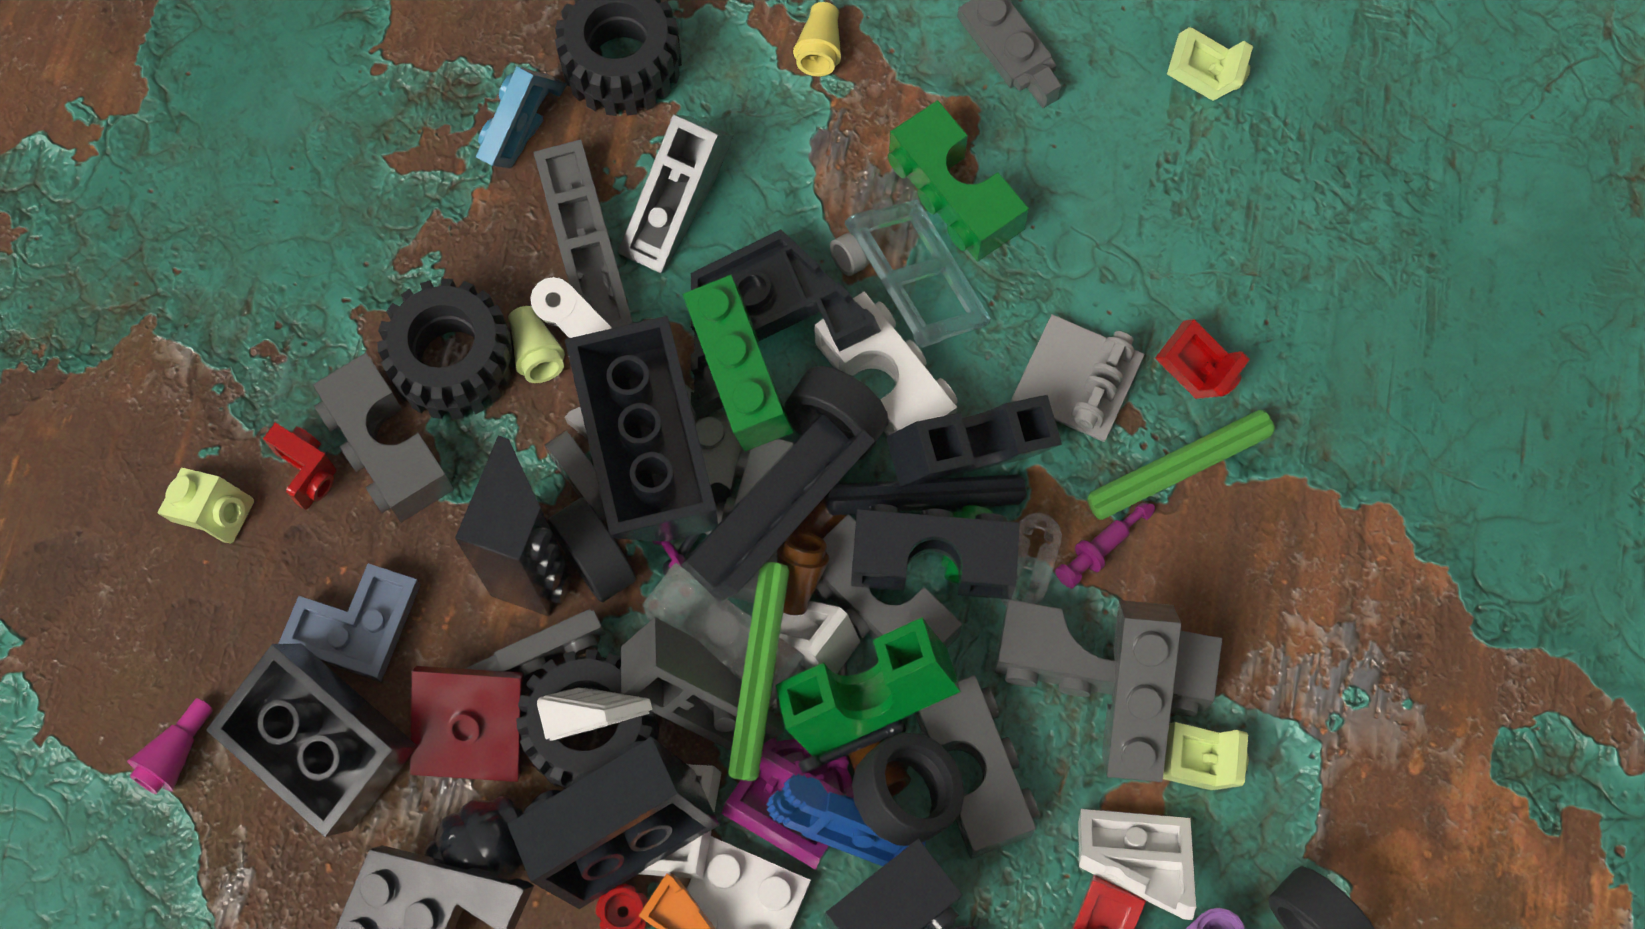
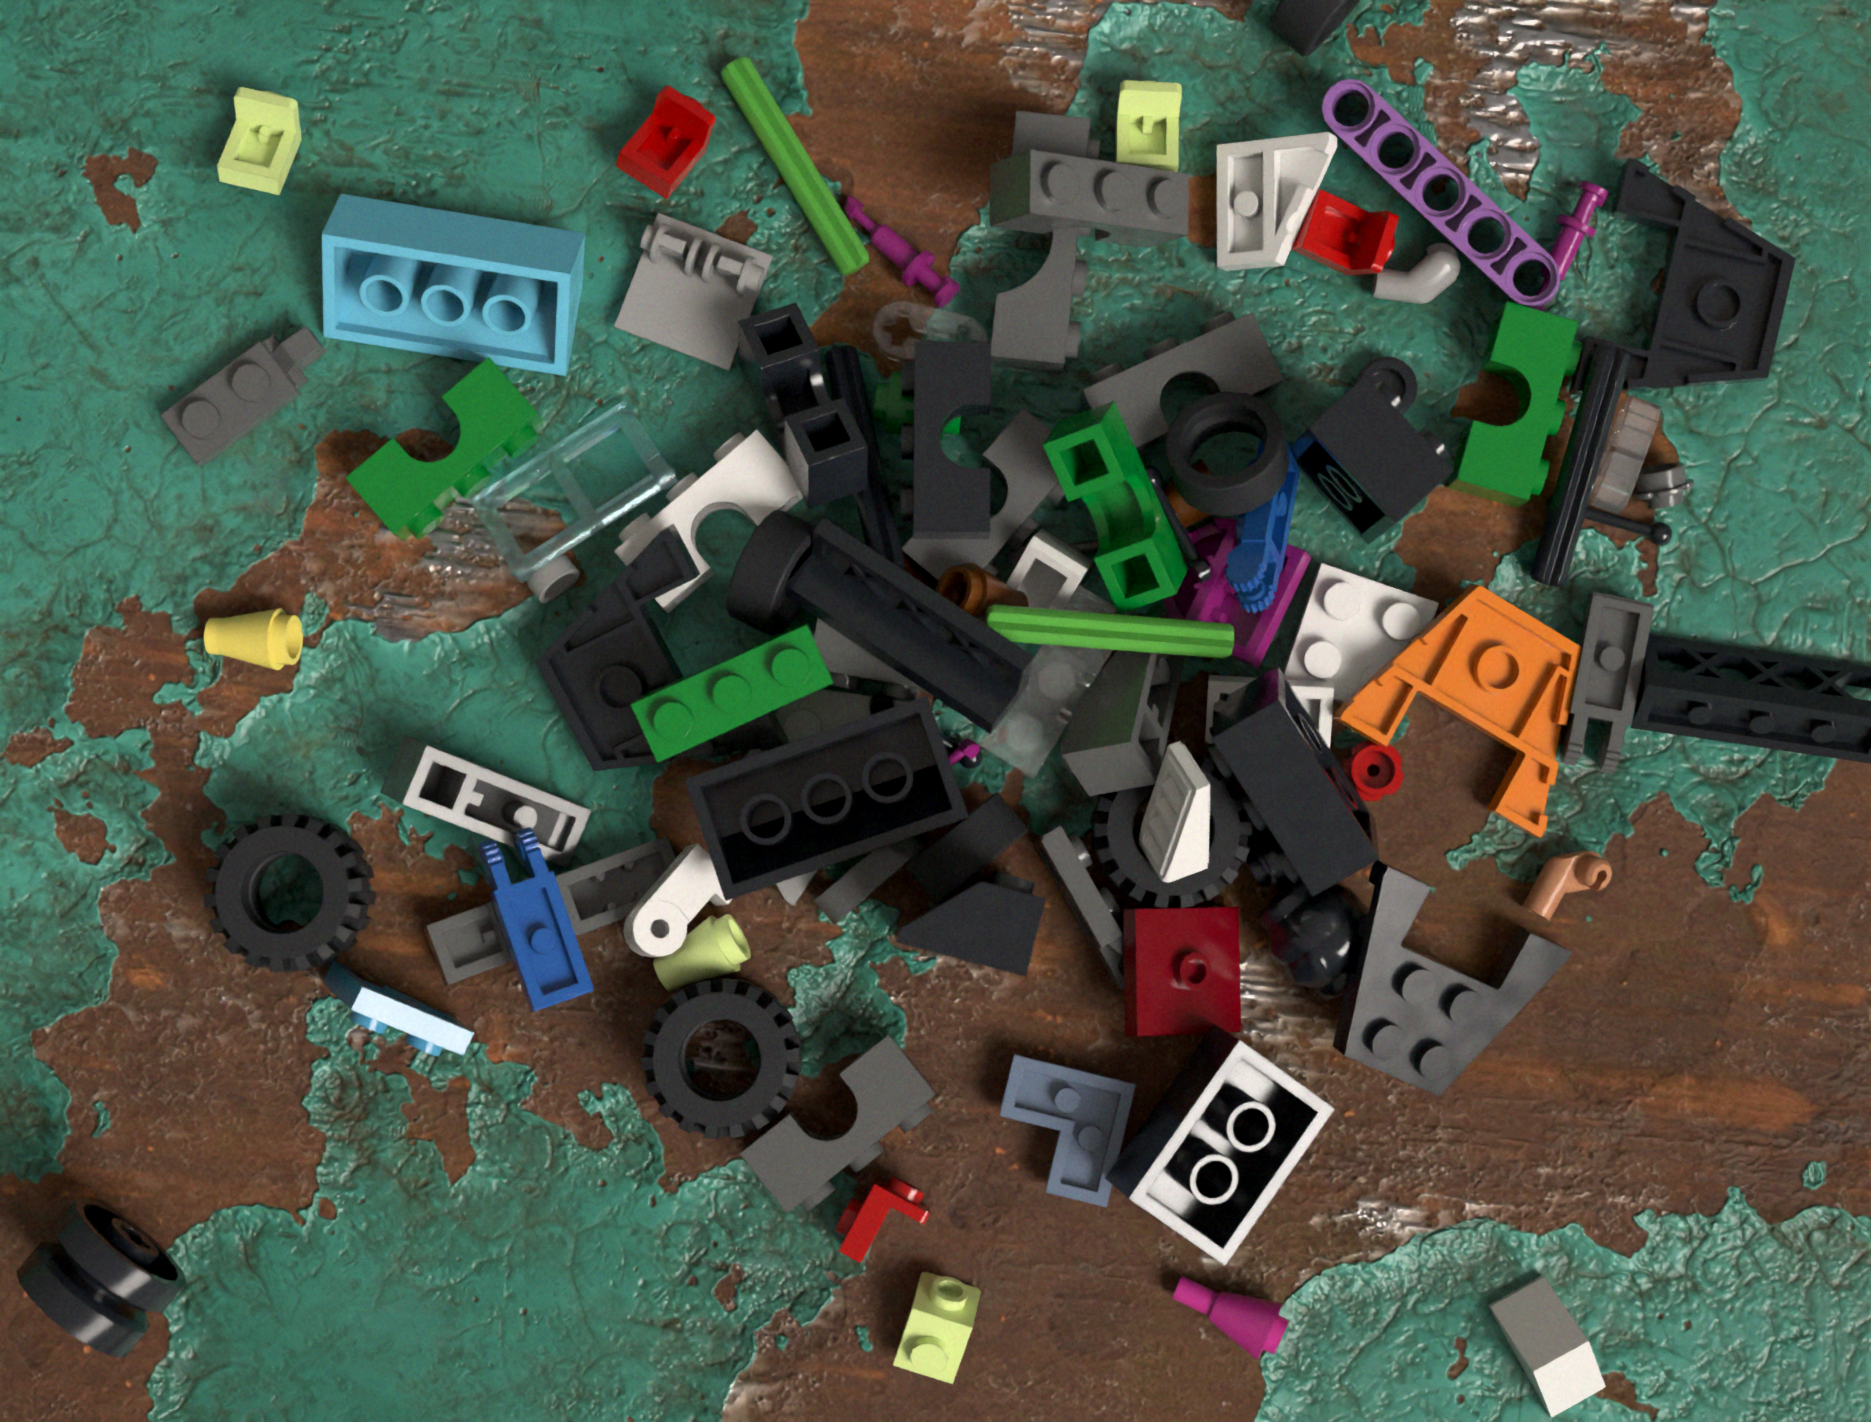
camera: 100 degrees left, 15 degrees up
none -> medium azure slope [322,194,585,376]
none -> blue hinge [478,827,594,1013]

